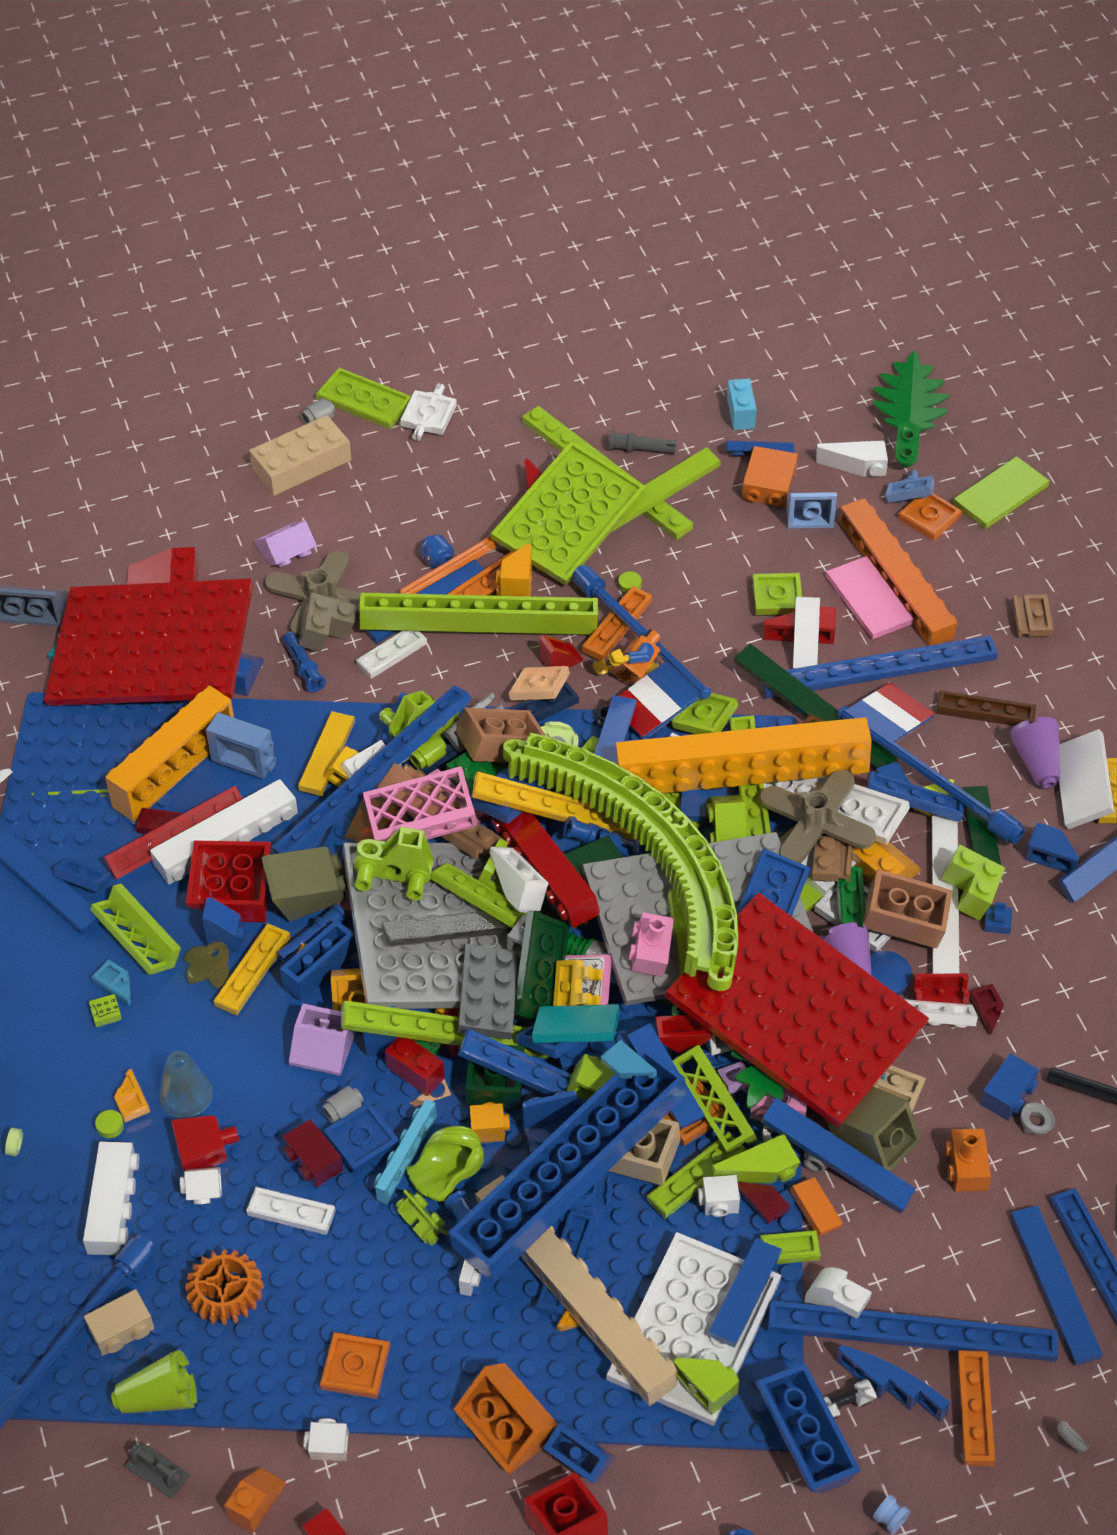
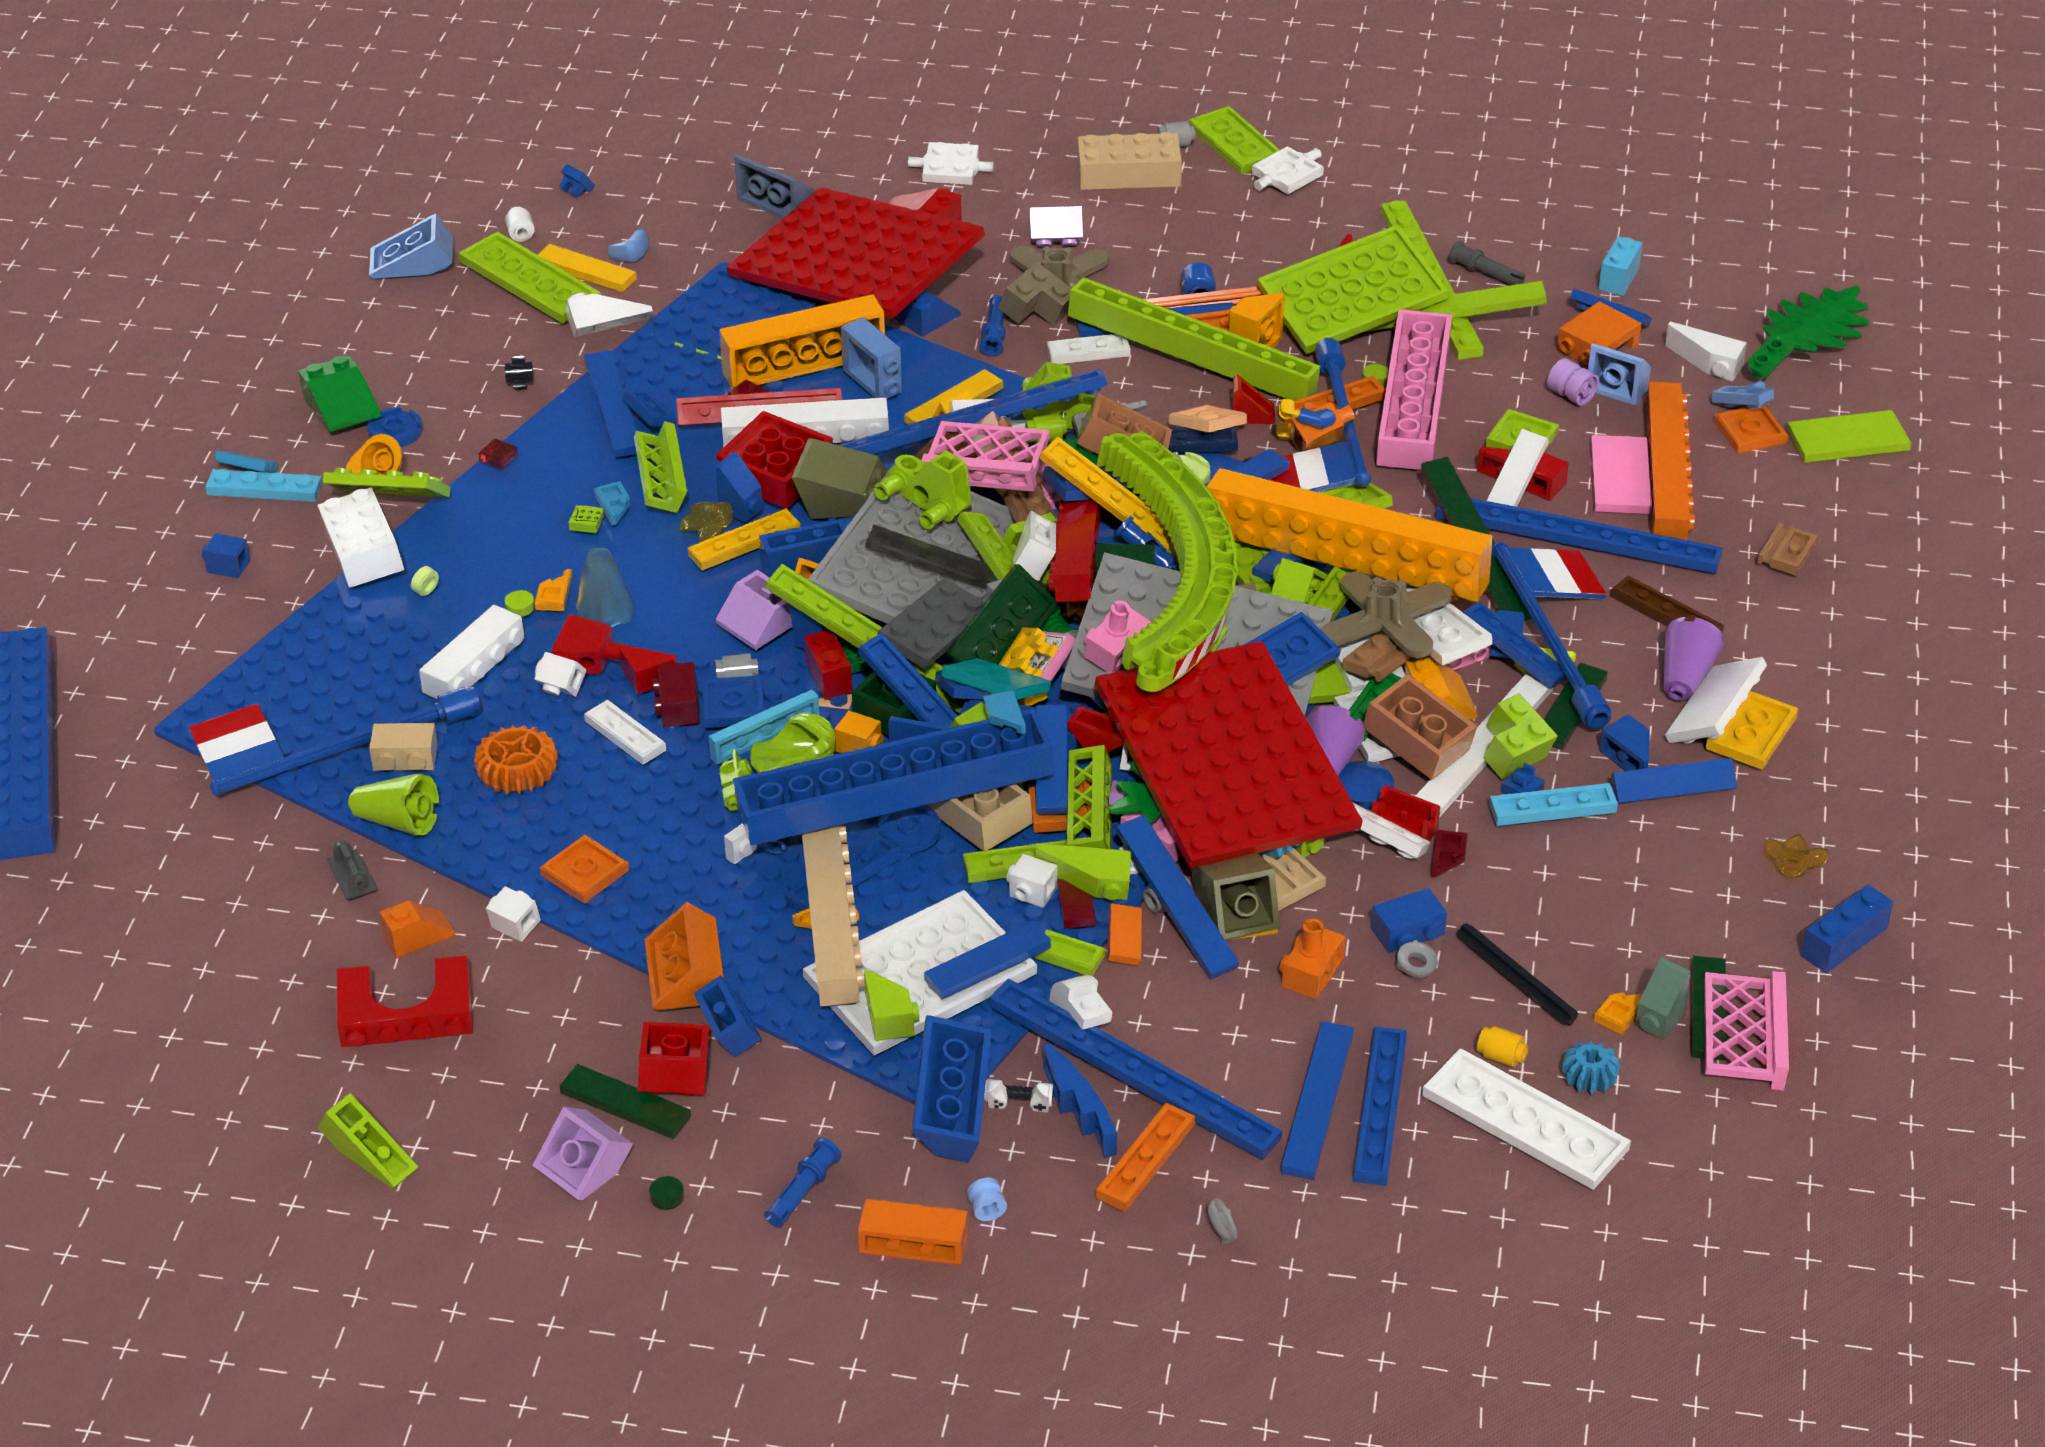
camera: 30 degrees right, 10 degrees down
none -> red slope [619,644,677,694]
none -> white plate [908,142,994,185]
none -> bright pink brick [1376,309,1452,471]
none -> medium azure plate [1489,783,1618,826]
none -> lavender wheel [1547,358,1599,406]

